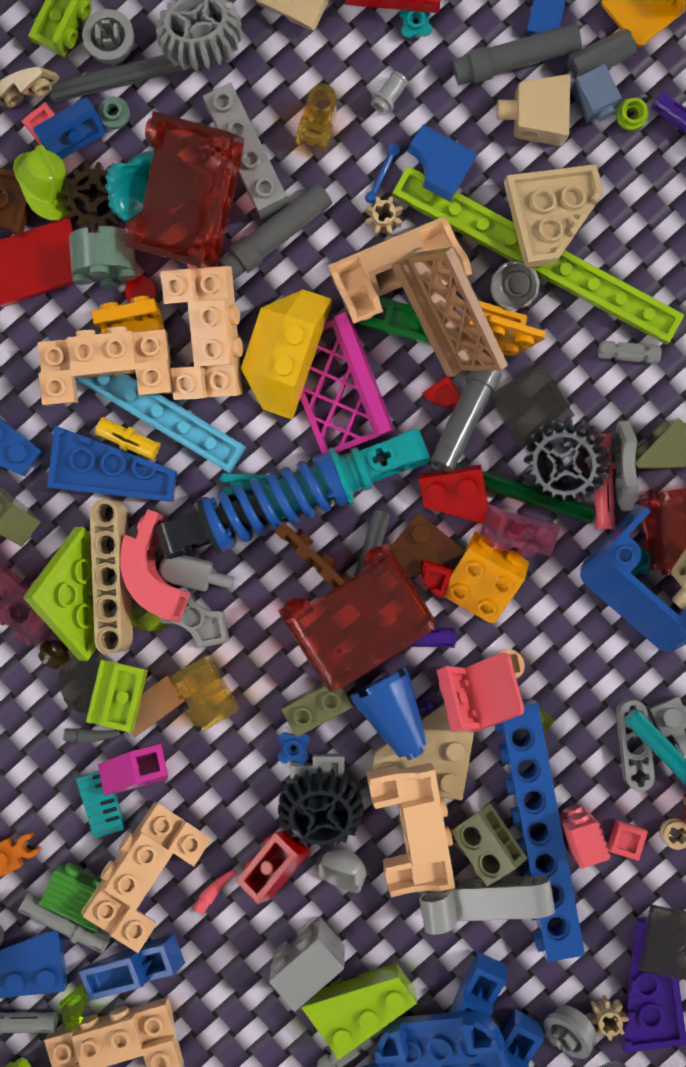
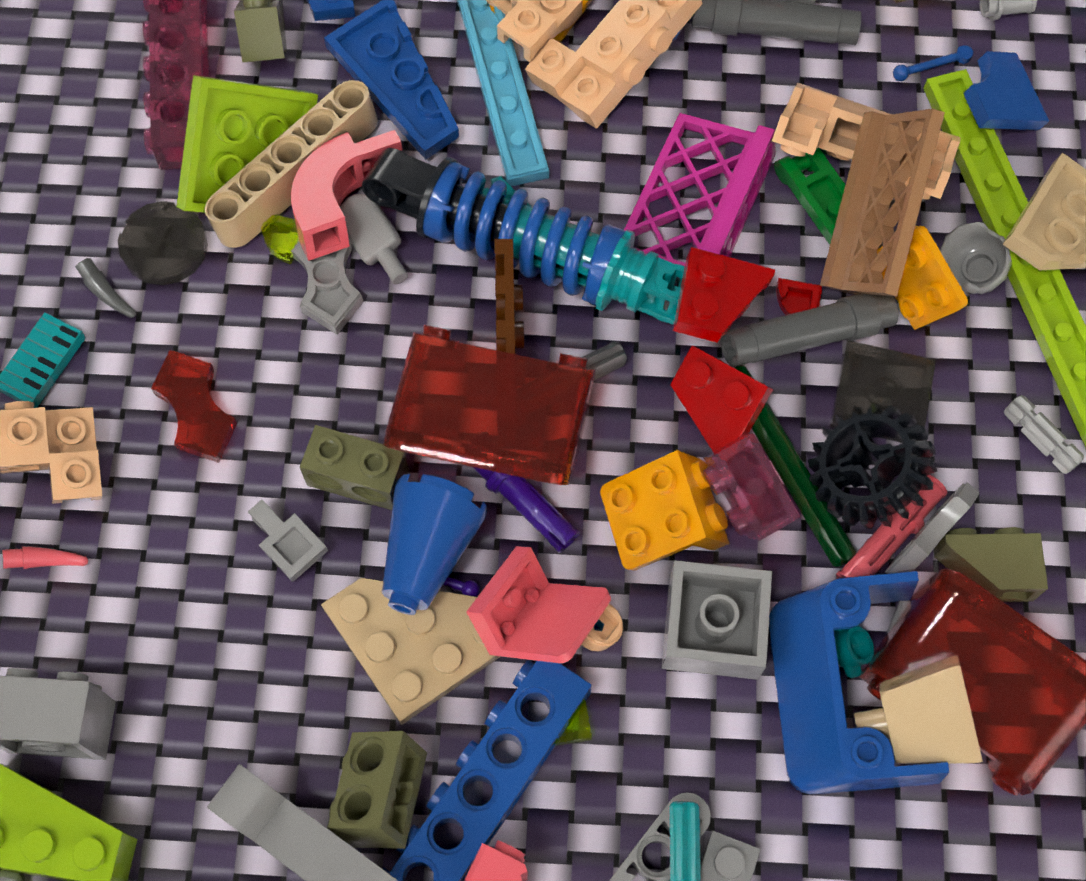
camera: 40 degrees right, 20 degrees down
dark brown plate [38,640,70,669] -> none
lime plate [86,660,148,733] -> none
yellow pin [95,417,161,461] -> none
dark pink slope [98,744,168,796] -> none
medium nougat tile [131,674,187,738] -> none
clear yellow brick [171,654,240,732] -> none
red brick [236,830,311,904] -> none
yellow wedge [241,289,333,420] -> none
blue plate [278,732,310,764] -> none
black gear [278,767,364,850] -> none
light grey hair [318,849,366,893] -> none
tan gear [365,196,403,237] -> none
light nougat bracket [366,762,455,898] -> none
reddish brown wing [379,512,465,581] -> none
red tile [420,559,453,598] -> none
none -> clear red tile [151,350,237,463]
none -> light grey brick [661,560,772,680]
none -> red wing [673,247,775,343]

